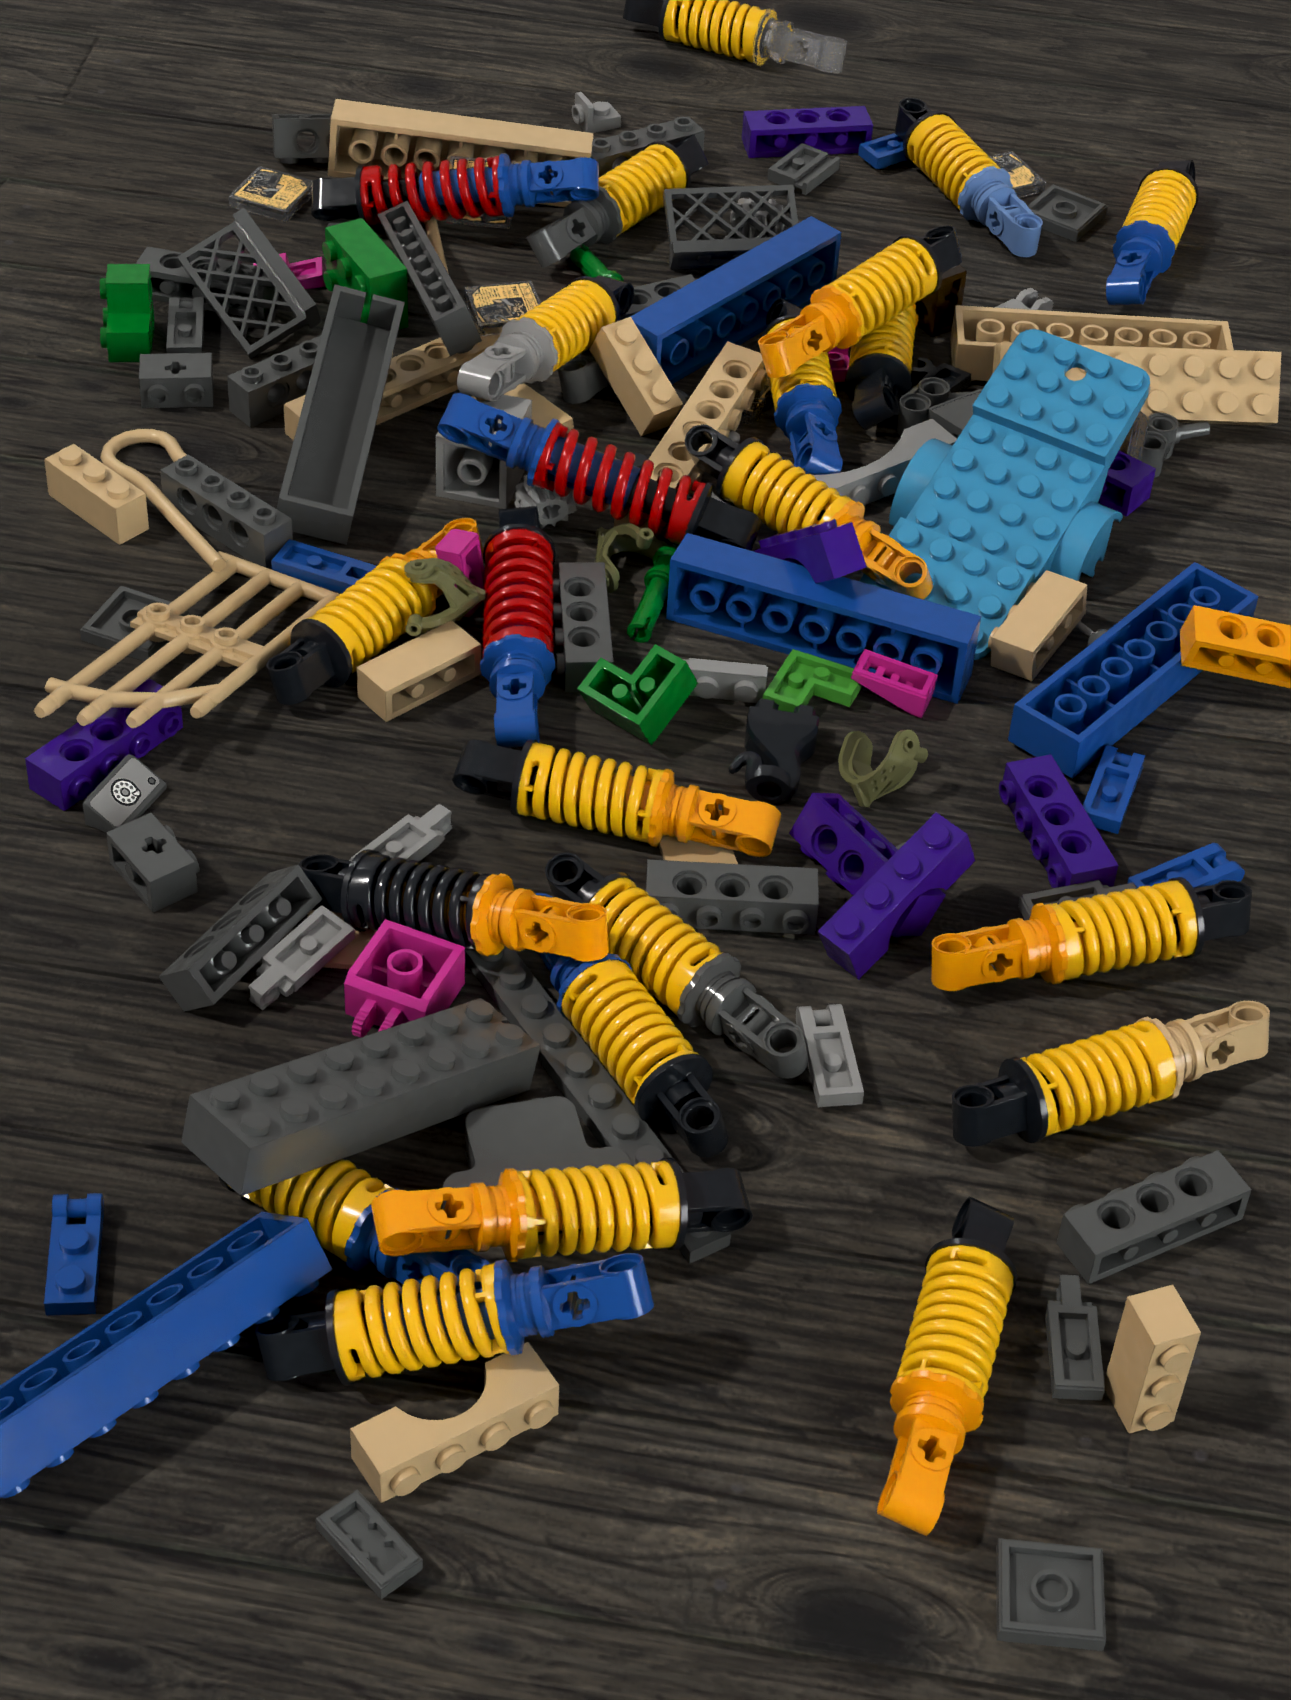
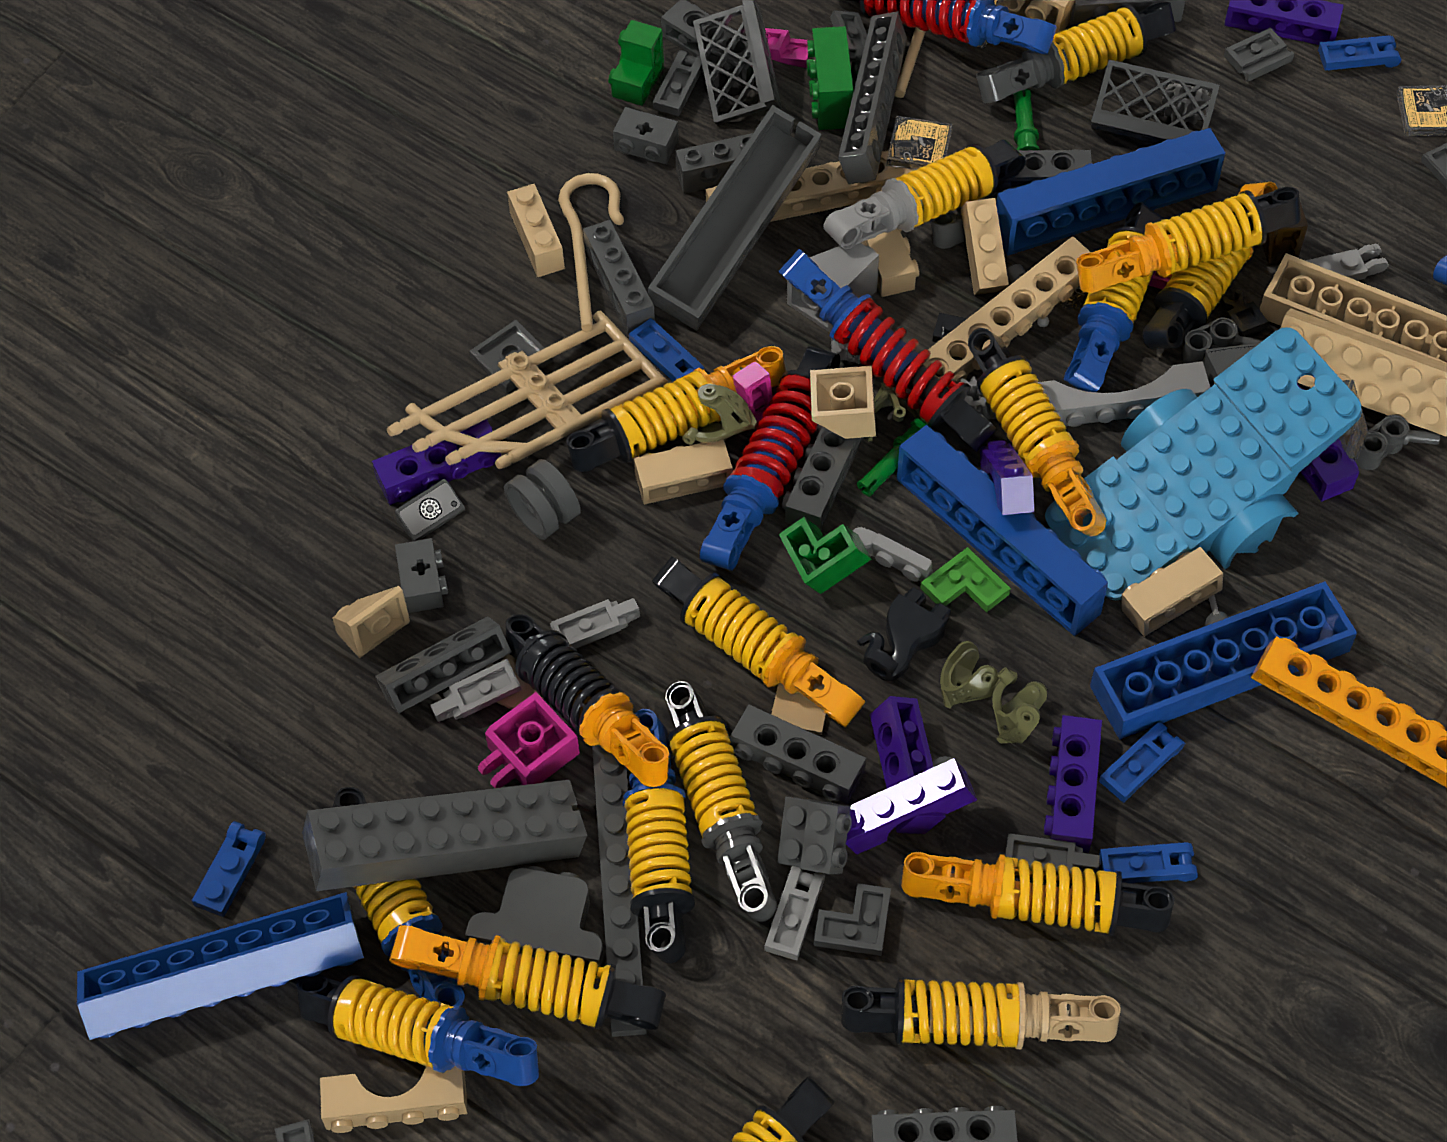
camera: 30 degrees right, 15 degrees up
dark pink slope [851,649,938,719] -> none
piece [895,98,1043,257] -> none
none -> tan slope [332,586,410,658]
none -> dark grey wheel [504,459,581,540]
none -> dark grey plate [777,796,852,874]
none -> tan slope [810,366,876,439]
none -> dark grey plate [814,883,891,956]
none -> olive helmet [992,667,1048,744]

